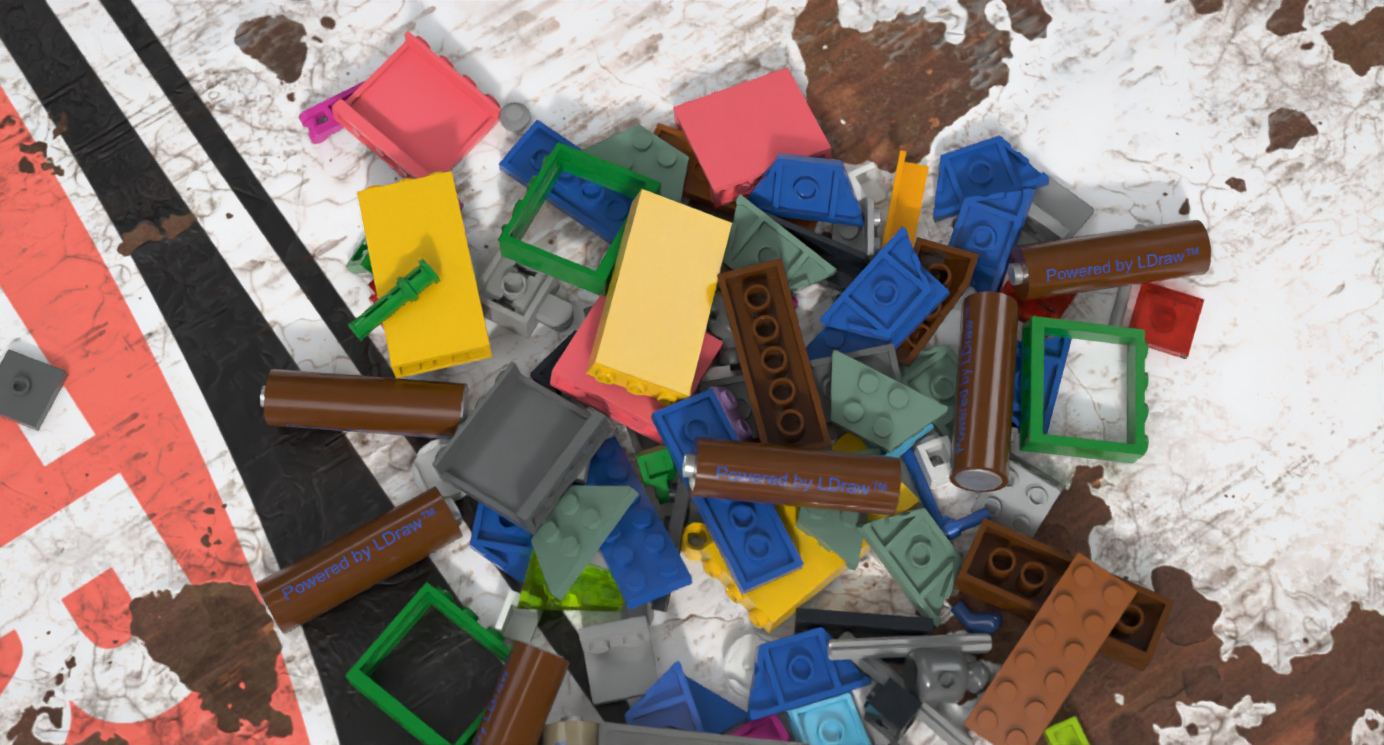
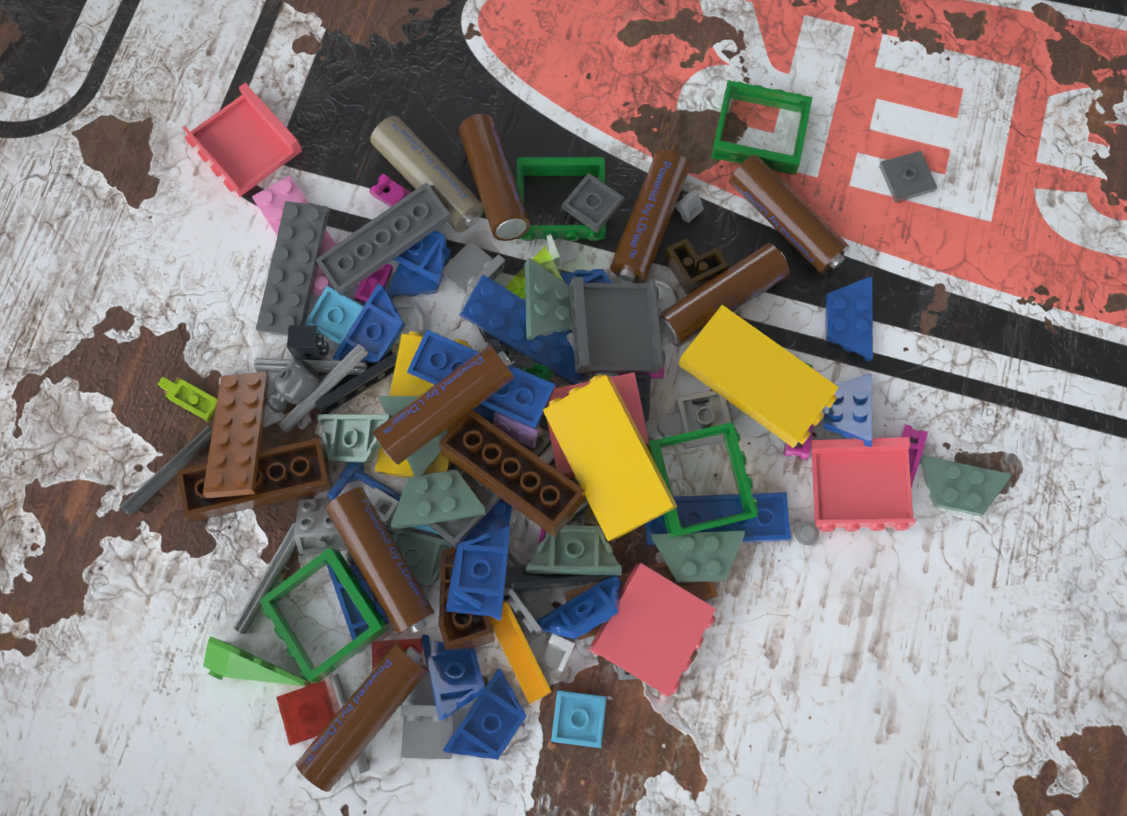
camera: 140 degrees right, 5 degrees up
green pin [347,258,441,341] -> none
dark blue arm [950,600,1002,634] -> none
none -> dark grey axle [121,426,213,515]
none -> bright green wedge [203,636,311,687]
none -> light grey axle [233,523,297,634]
none -> medium azure plate [551,690,607,748]
none -> dark grey plate [562,173,624,233]
none -> dark brown brick [665,238,729,295]
none -> light grey tile [676,190,704,223]
none -> green window [711,80,812,175]
none -> reddish brown piece [729,155,850,274]
none -> wing [823,374,872,447]
none -> blue wing [825,277,873,362]
none -> sand green wing [919,455,1011,516]

